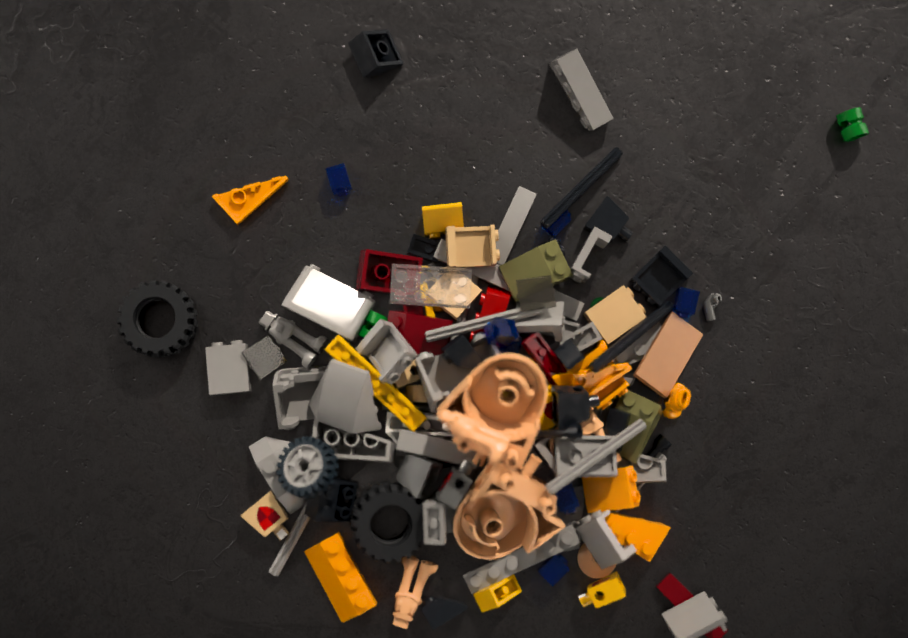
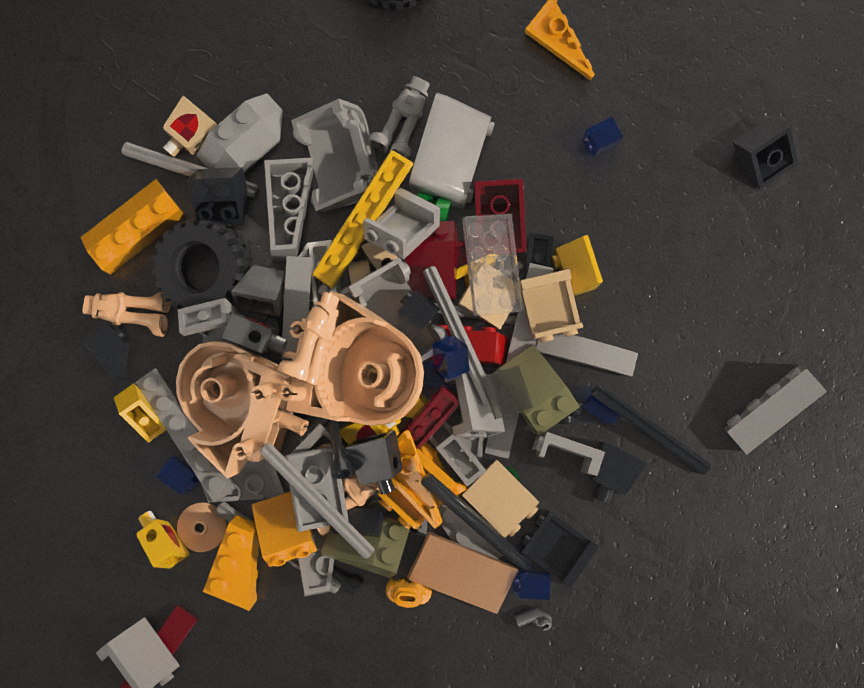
camera: 85 degrees right, 0 degrees up
light grey panel [205,340,252,396] -> none
clear smoke piece [241,334,287,380] -> none
wheel [276,436,339,499] -> none
light grey wedge [309,359,382,433] -> none
black slope [554,339,585,370] -> none
clear blue brick [555,482,580,515] -> none
light grey panel [575,509,637,569] -> none

